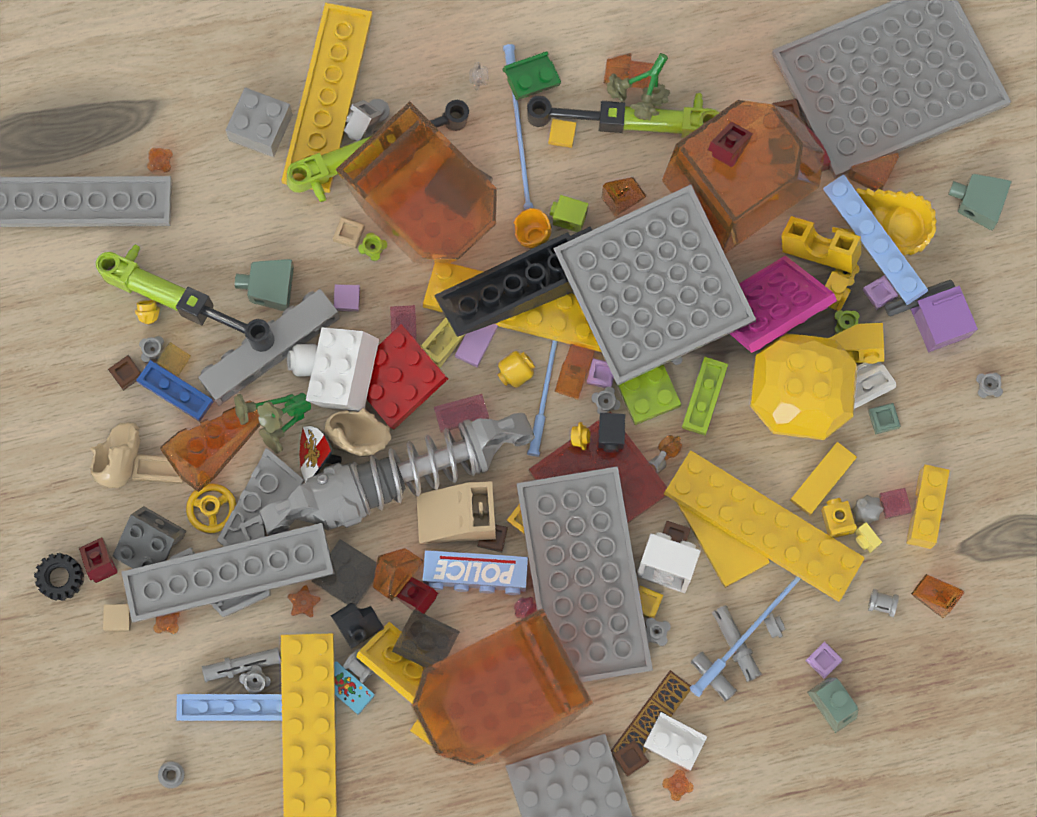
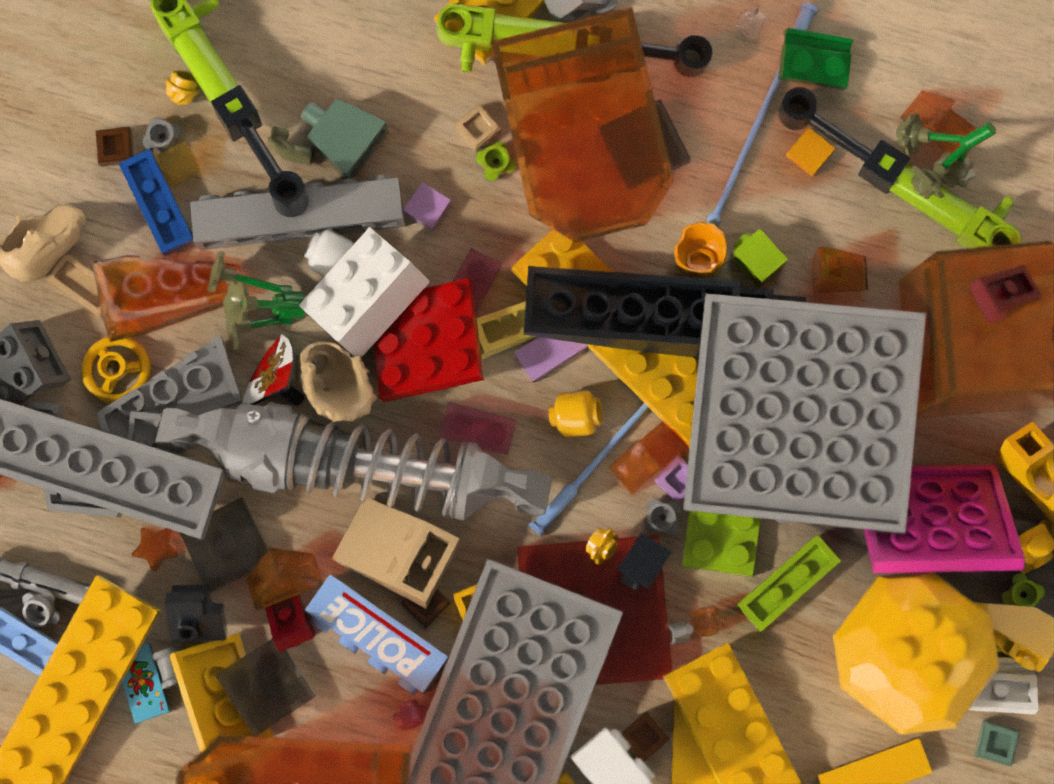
camera: 35 degrees right, 5 degrees up
none -> olive arm [268,126,315,166]

